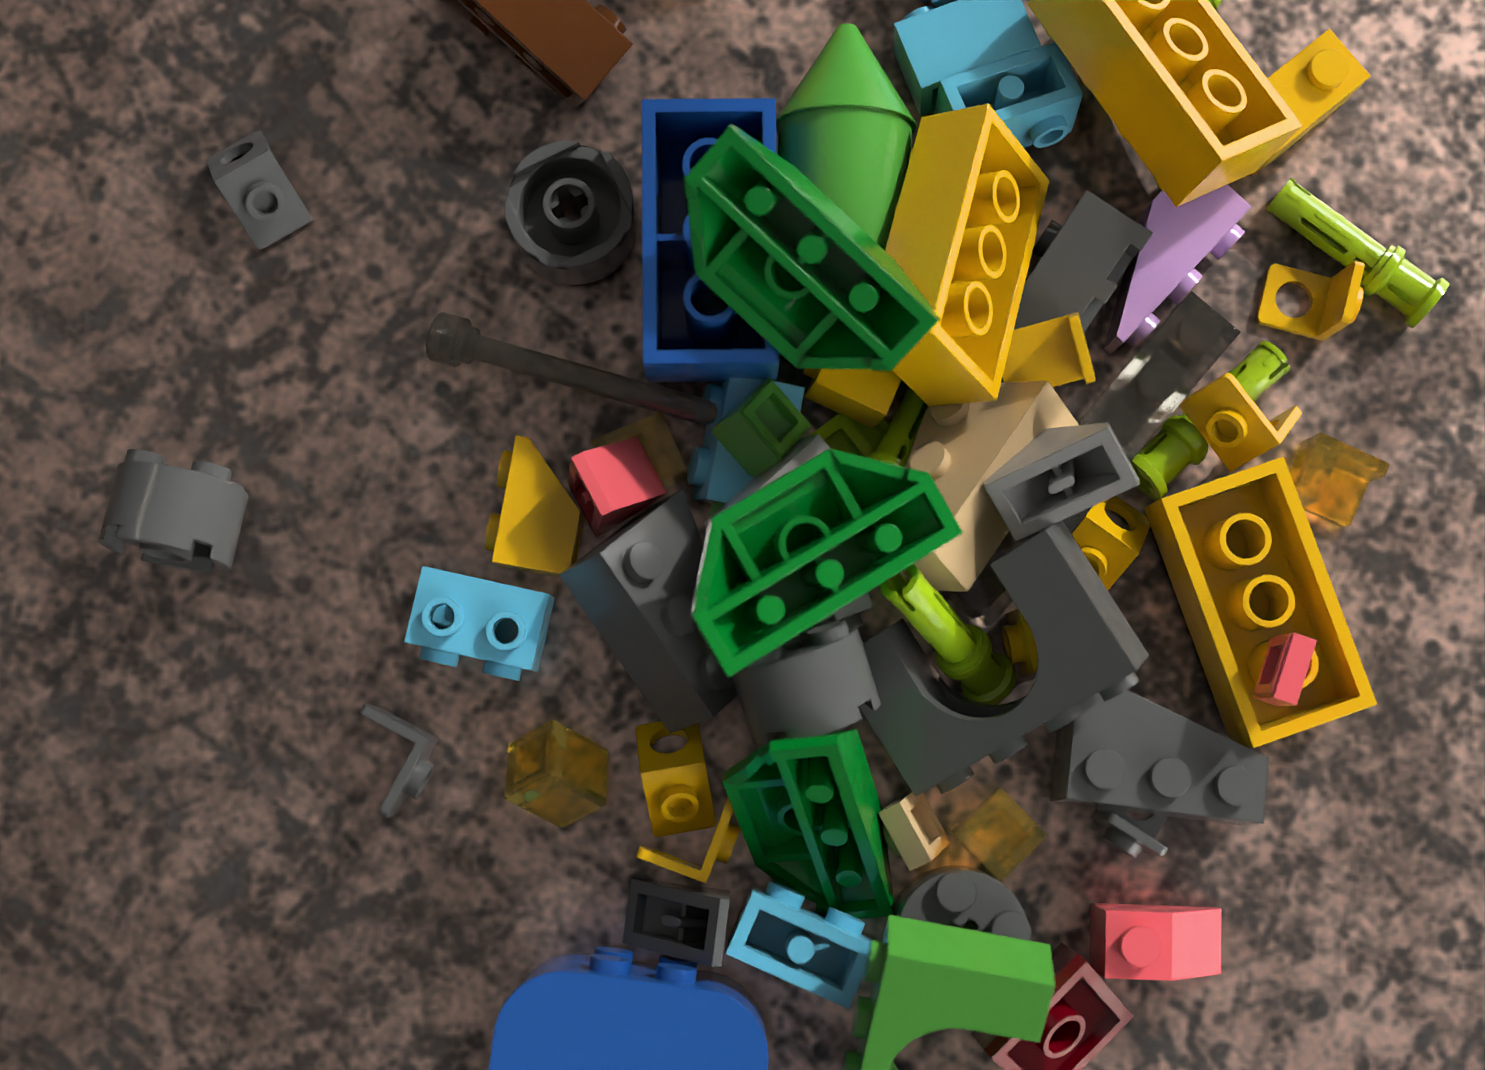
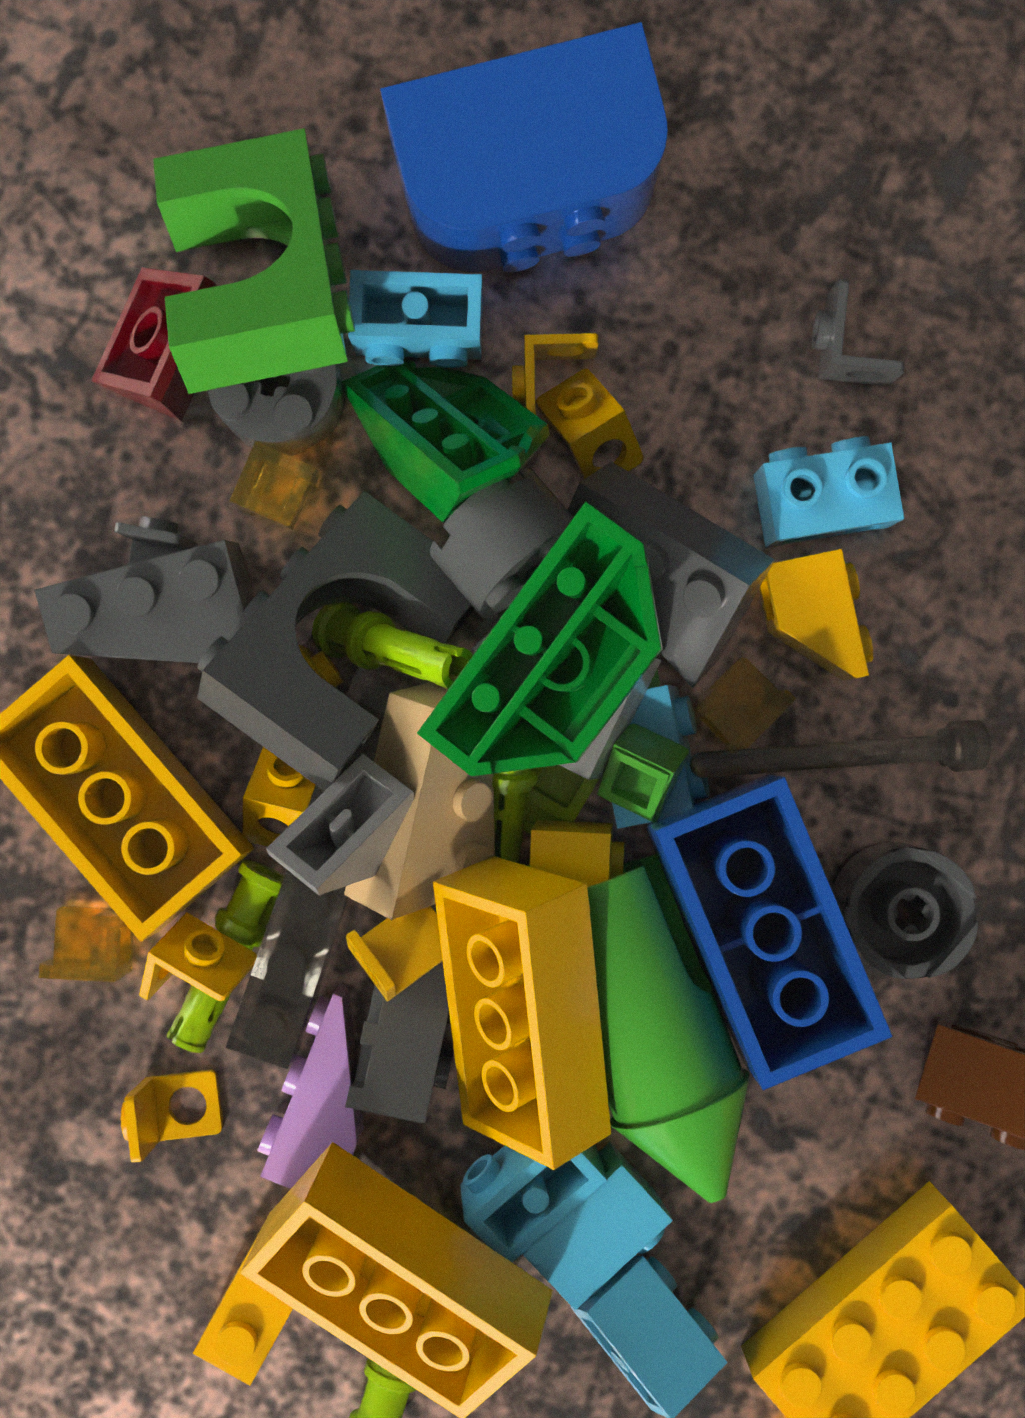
camera: 160 degrees right, 5 degrees up
clear yellow panel [504,719,608,827] -> none
coral slope [567,437,667,538] -> none
dark grey slope [622,878,730,967] -> none
green wedge [684,124,940,371] -> none
tan plate [878,790,951,871] -> none
coral slope [1090,903,1221,981] -> none
coral tile [1253,633,1317,706] -> none
lime pin [1265,177,1450,328] -> none

